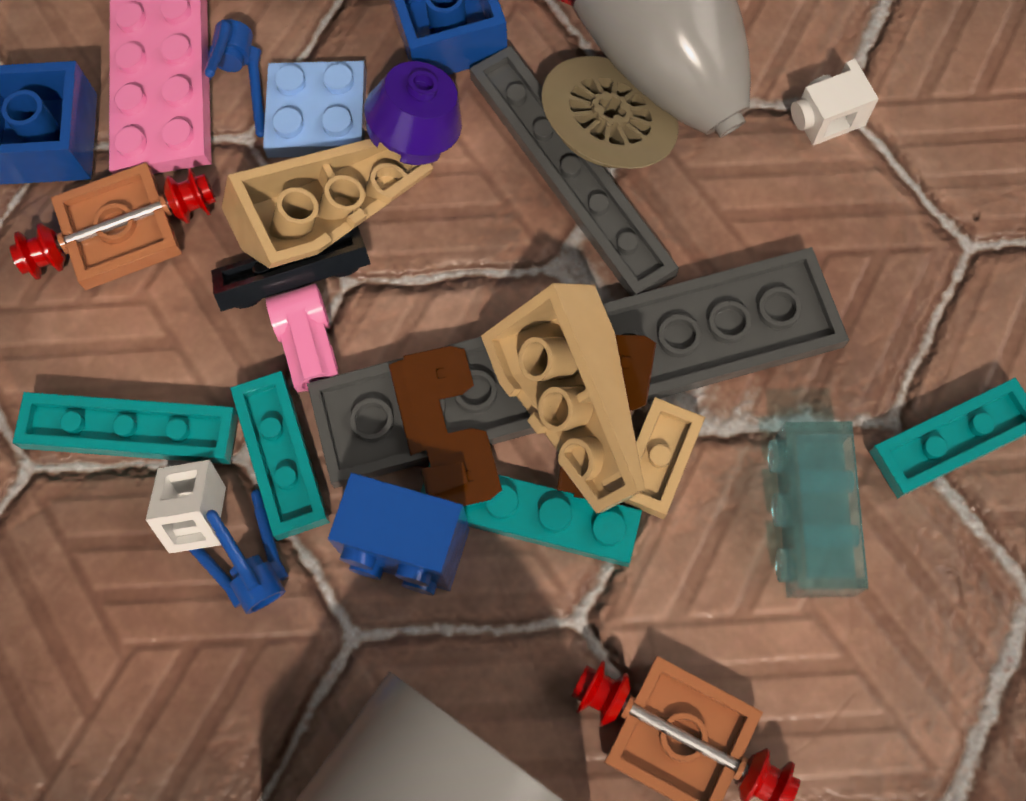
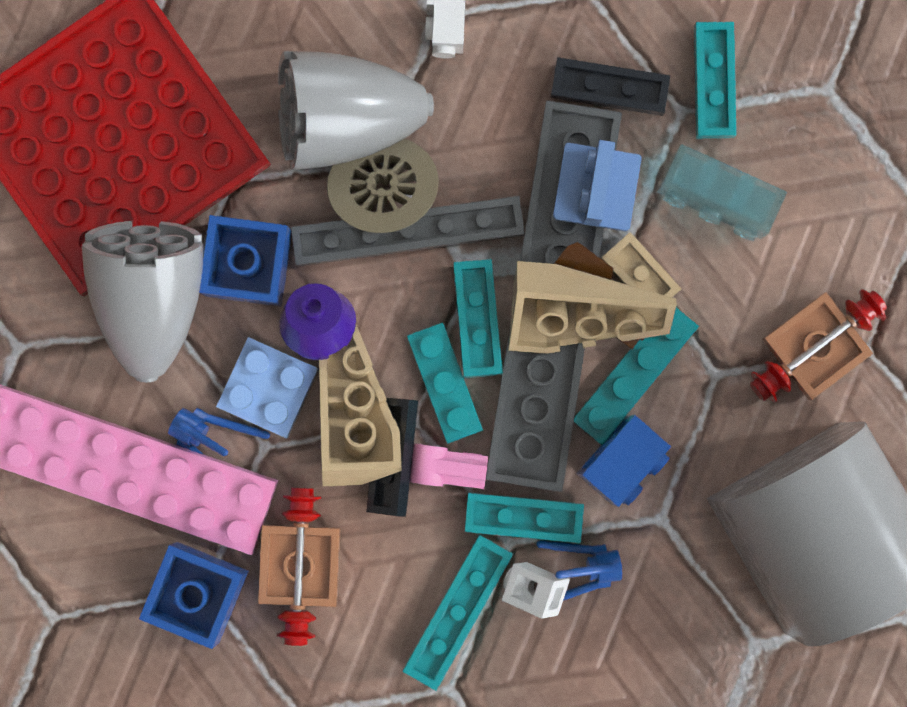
camera: 65 degrees left, 15 degrees up
reddish brown piece [389,346,502,506] -> none
none -> teal plate [407,322,483,444]
none -> teal plate [453,259,503,378]
none -> black plate [550,57,671,116]
none -> medium blue bracket [553,140,641,232]

